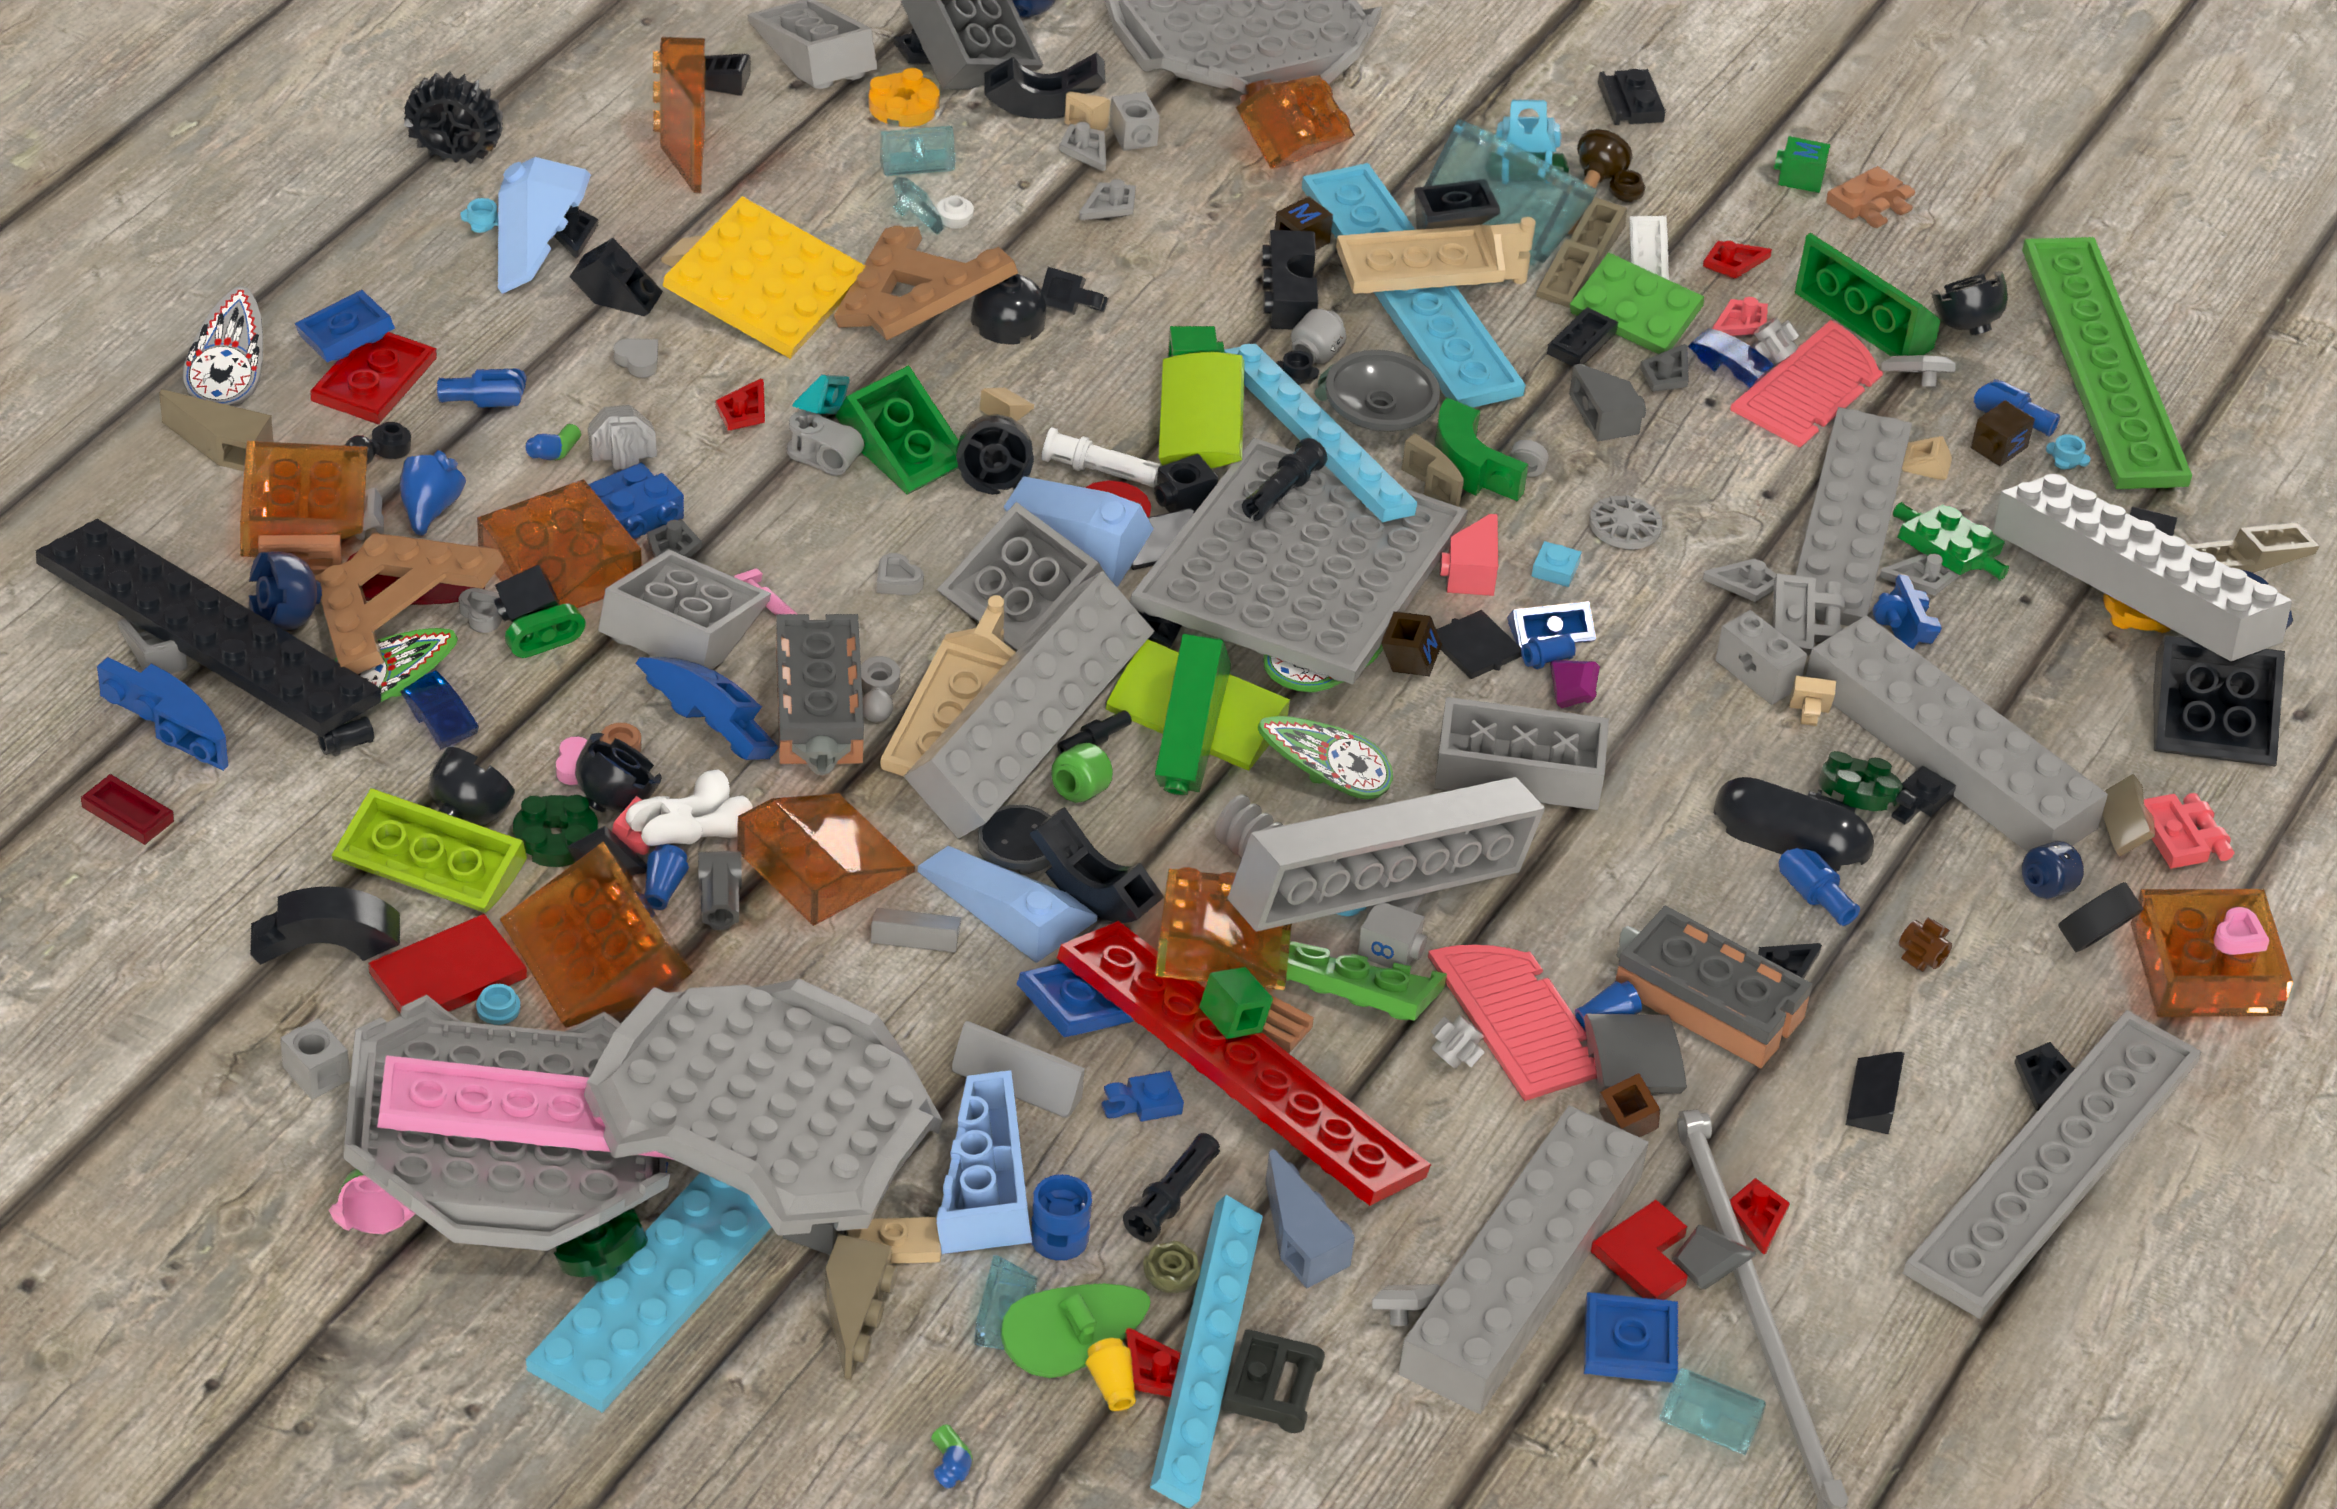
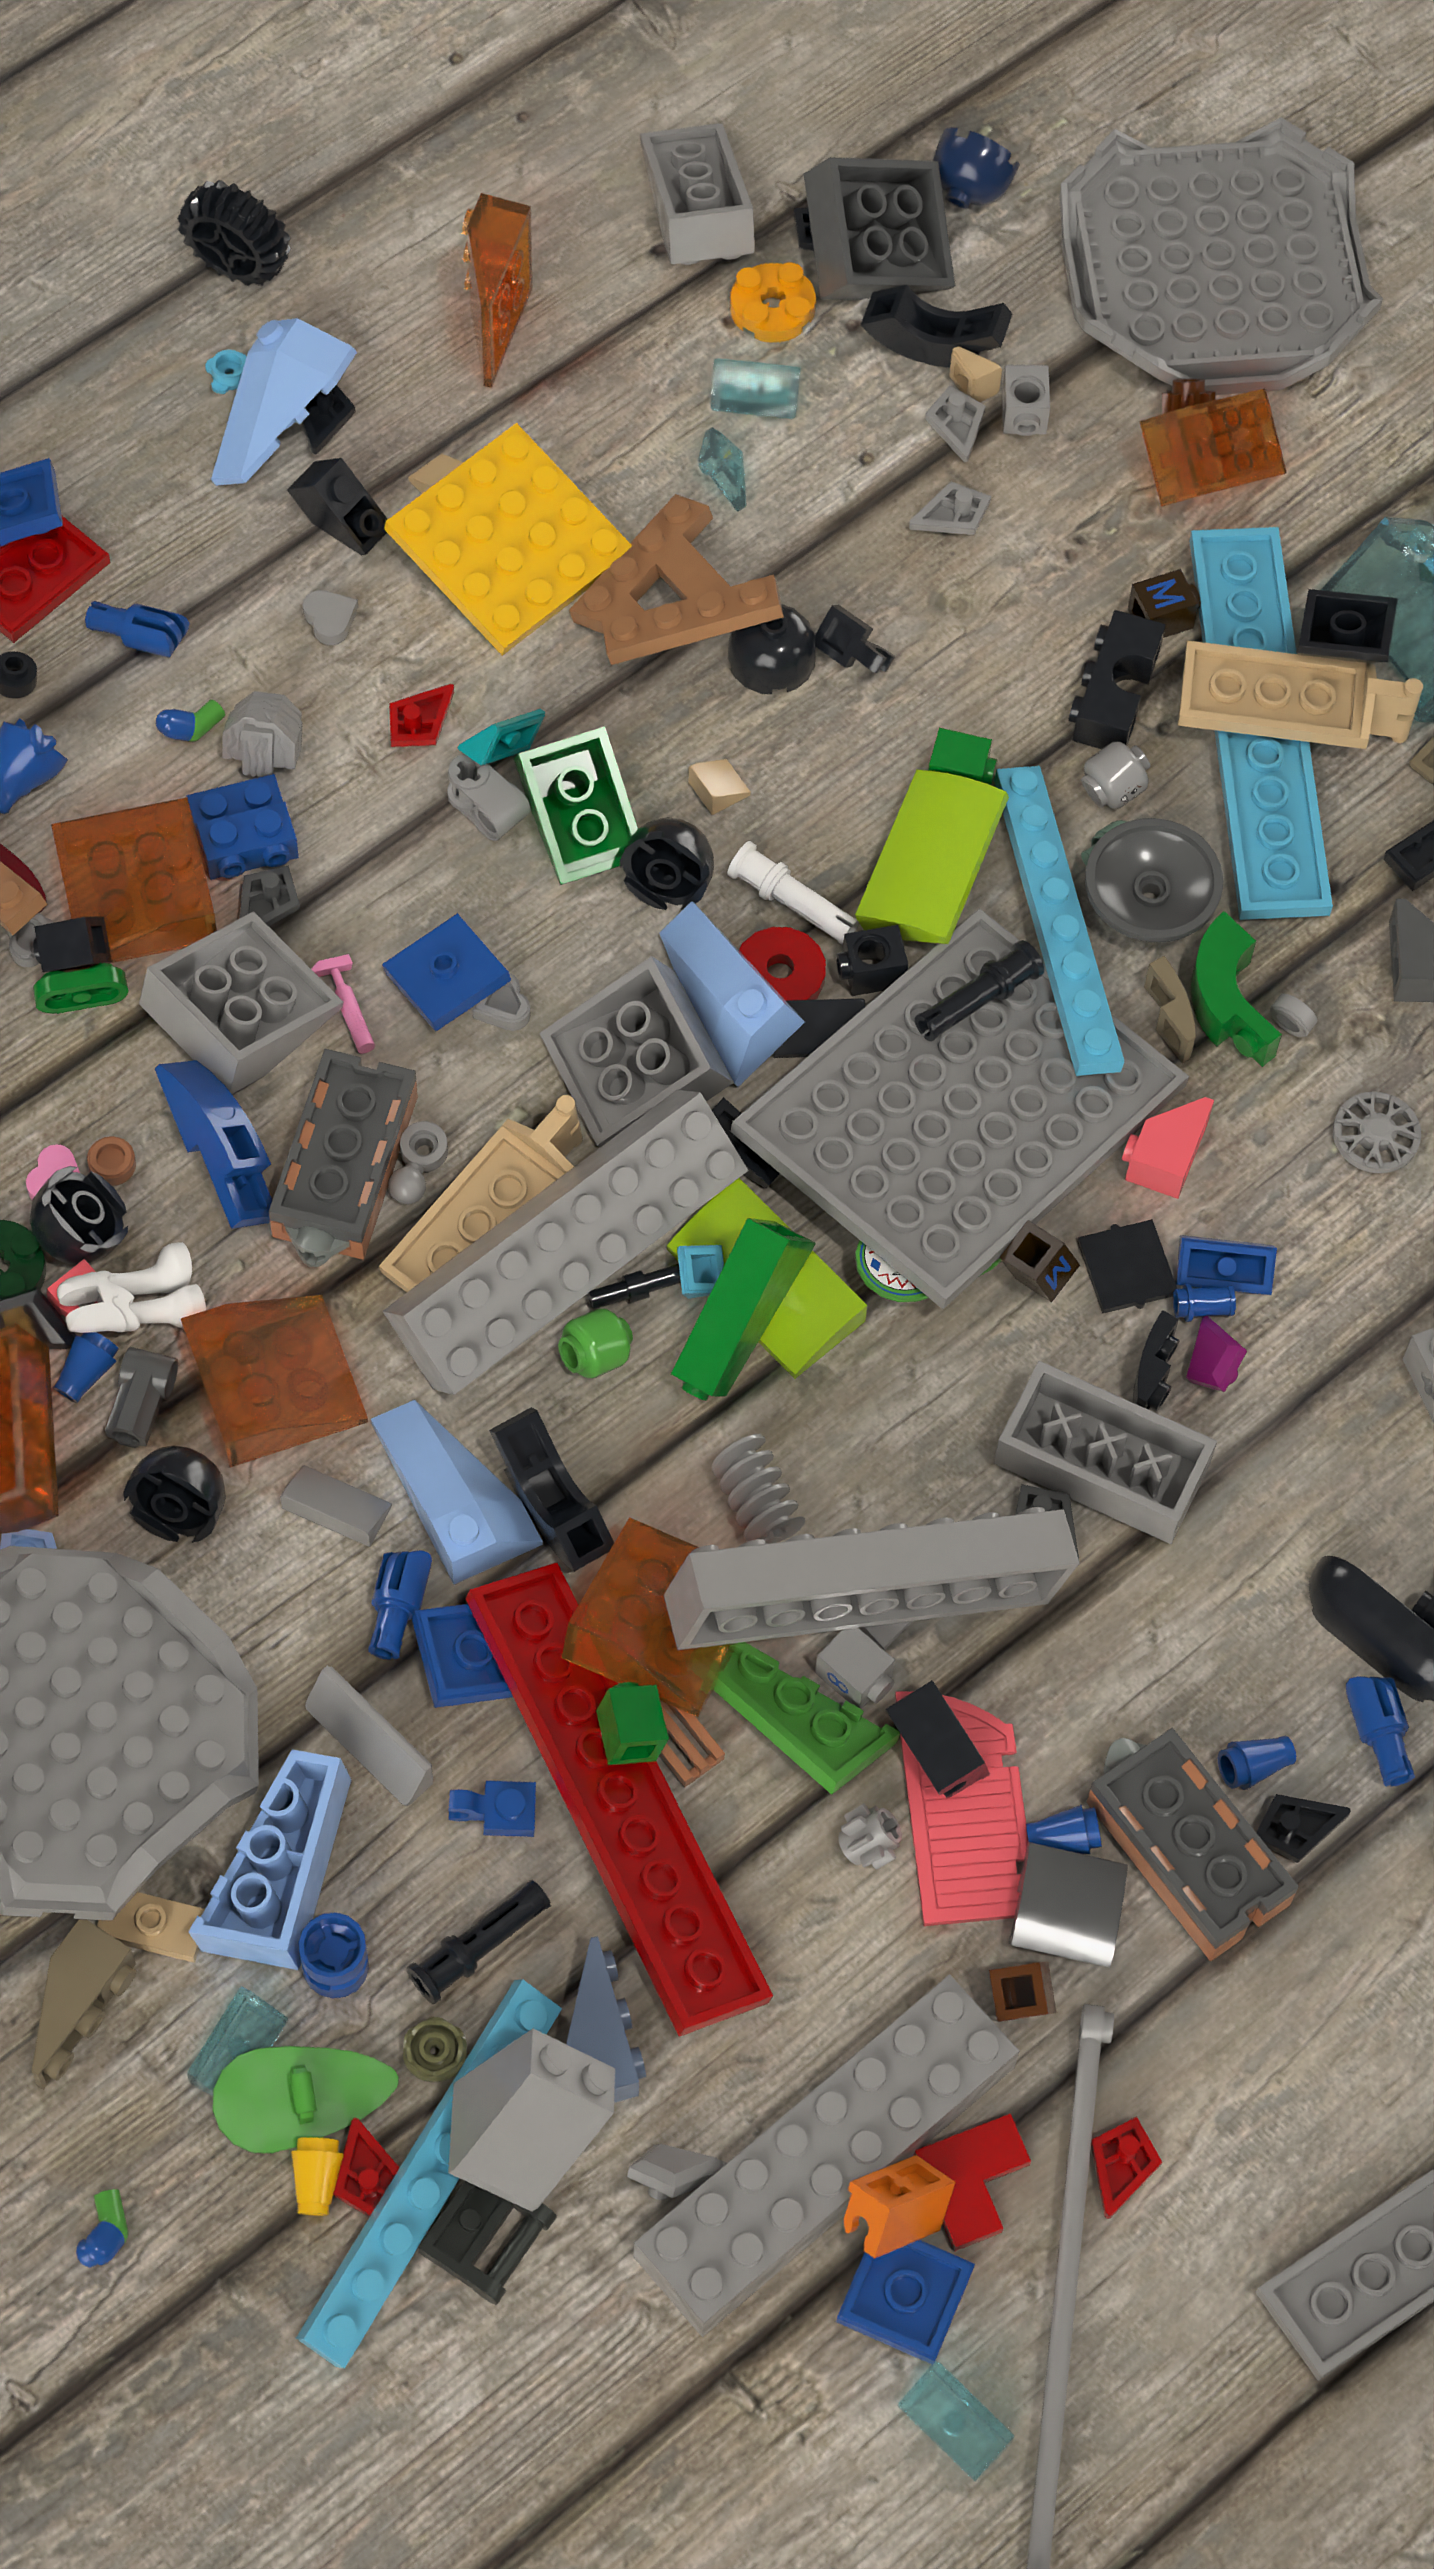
camera: 20 degrees right, 20 degrees up
black slope [672,54,751,95] -> none
white plate [937,195,974,229] -> none
black tile [978,805,1051,874] -> none
shield [1258,716,1393,799] -> none
black plate [1276,350,1319,385] -> none
medium azure plate [1531,541,1582,587] -> none
dark grey piece [1672,1225,1756,1289] -> none
black slope [1845,1052,1905,1134] -> none
none -> black cylinder [123,1445,226,1542]
none -> blue arm [368,1550,432,1660]
none -> blue plate [382,913,511,1032]
none -> light grey slope [448,2028,615,2212]
none -> medium azure slope [677,1245,724,1299]
none -> orange hinge [844,2155,955,2258]
none -> black hinge [886,1680,990,1798]
none -> black slope [1132,1310,1180,1411]
none -> blue cone [1218,1735,1296,1790]

